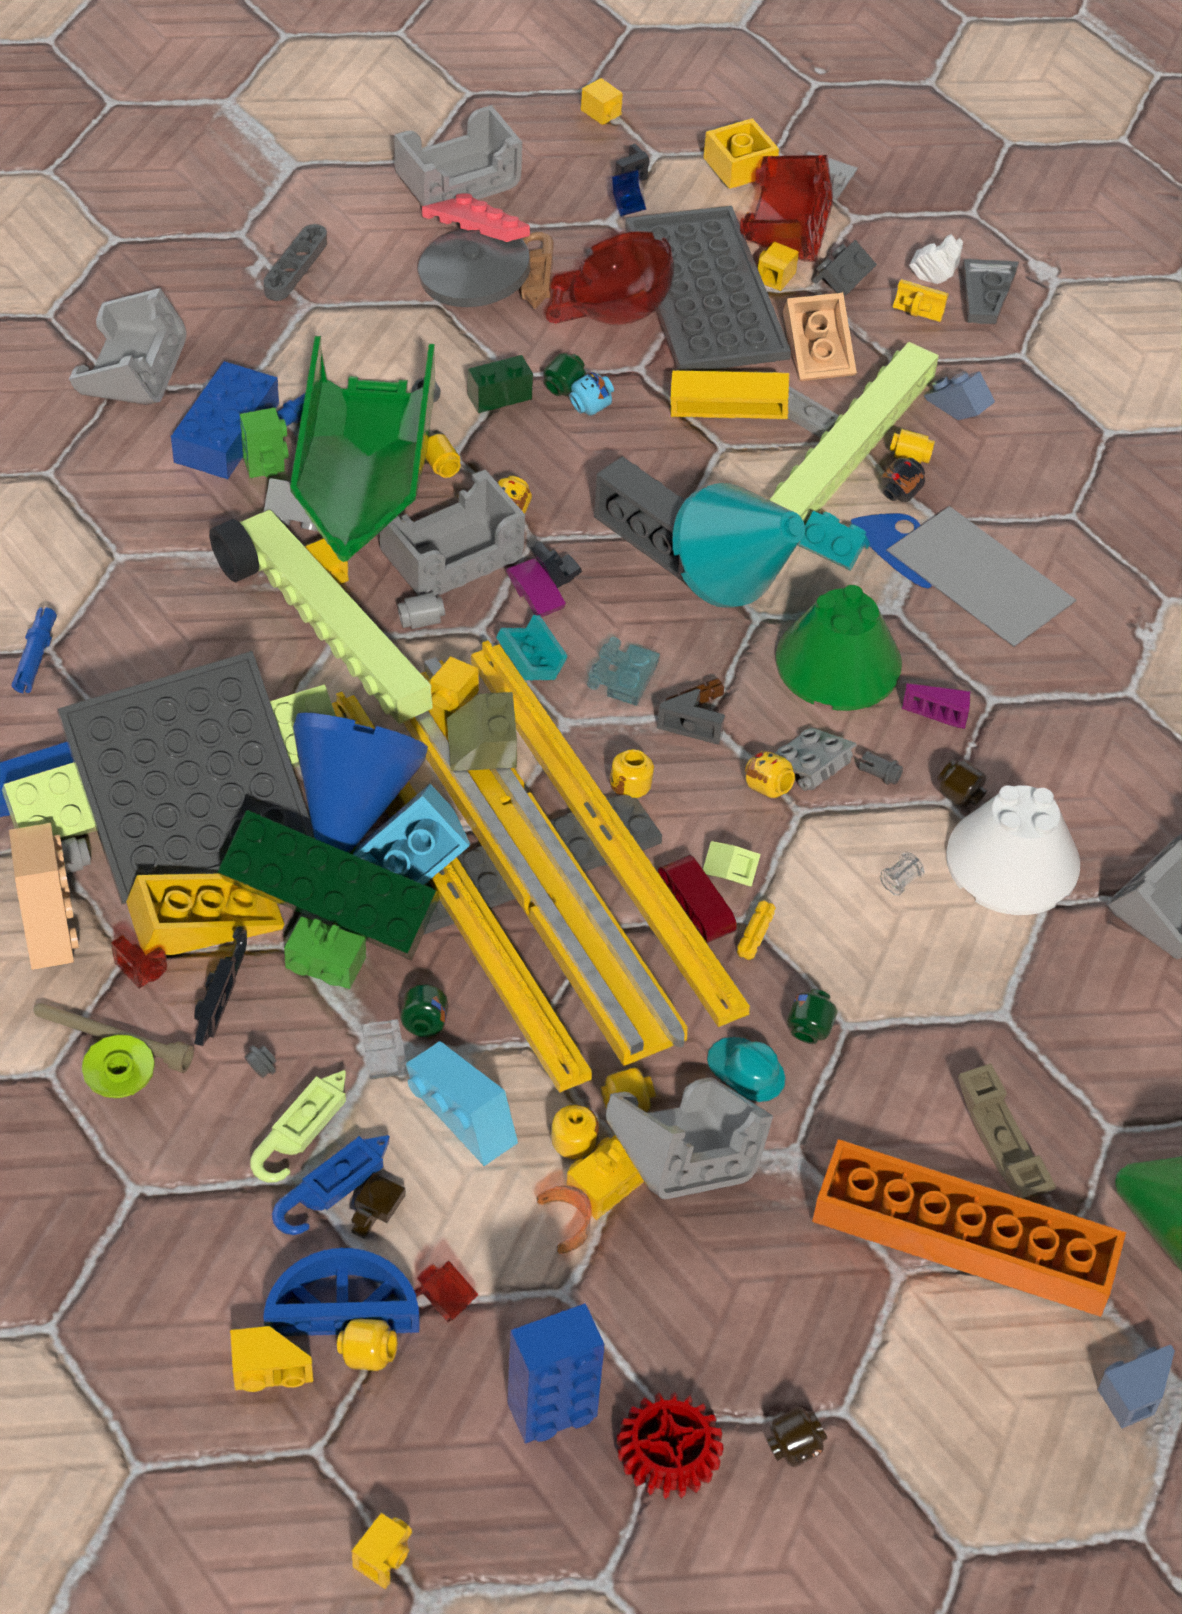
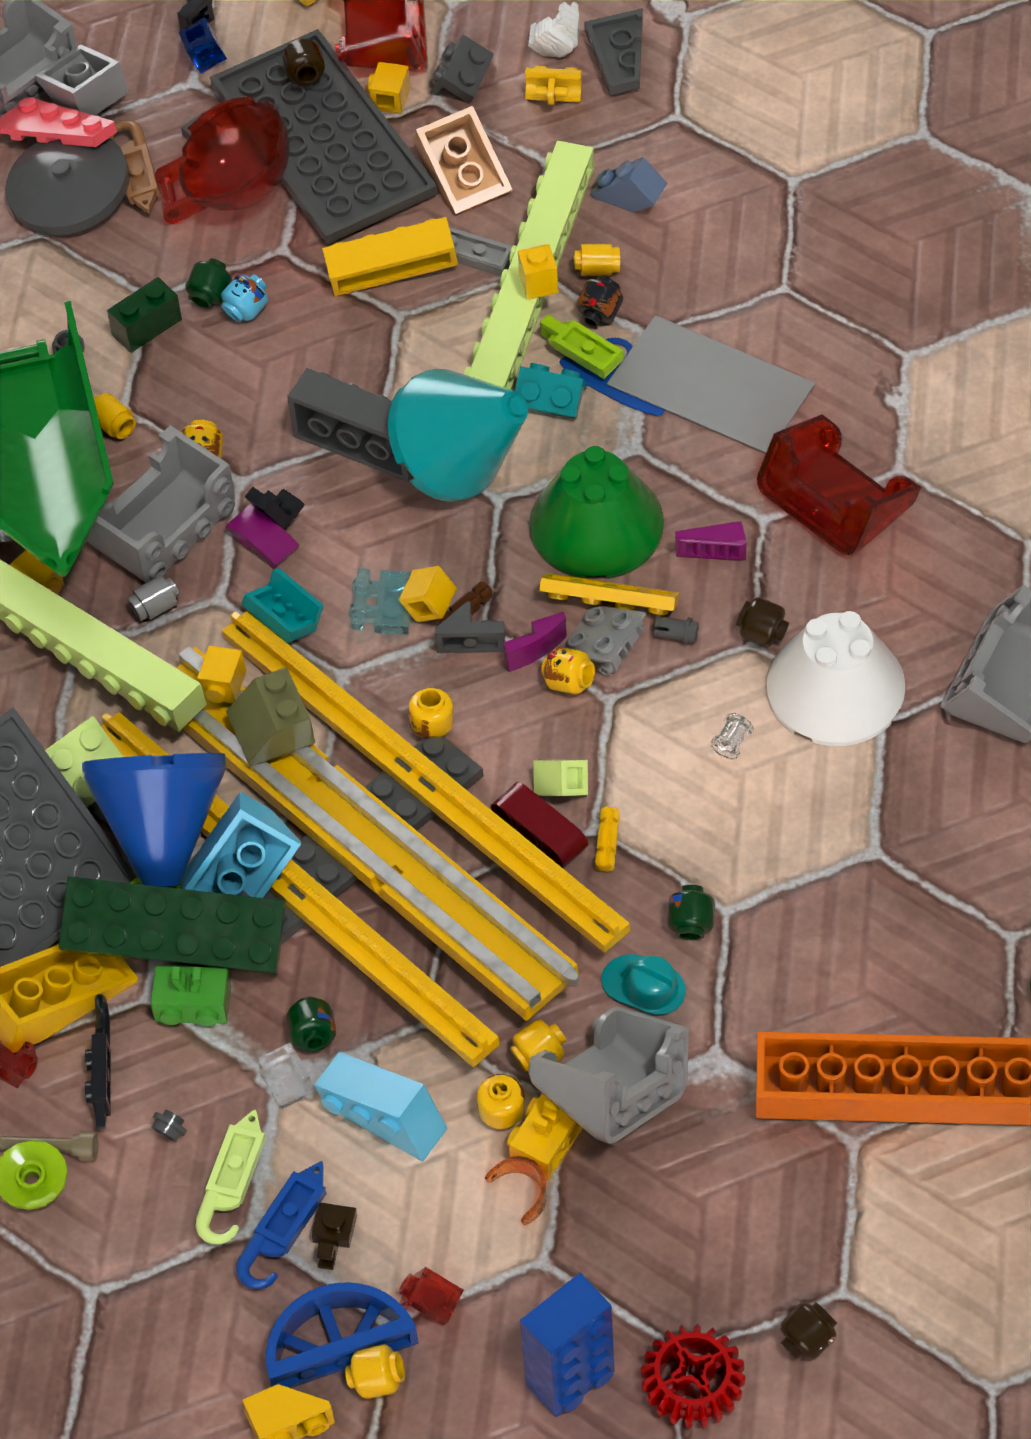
camera: 10 degrees left, 5 degrees up
dark tan slope [958,1064,1056,1200] -> none
none -> light grey slope [35,44,128,116]
none -> dark brown head [282,38,325,85]
none -> yellow brick [399,565,457,622]
none -> magenta slope [503,612,567,672]
none -> yellow brick [518,244,558,300]
none -> yellow plate [539,573,680,615]
none -> lime hinge [540,314,624,379]
none -> clear red windscreen [757,414,921,555]

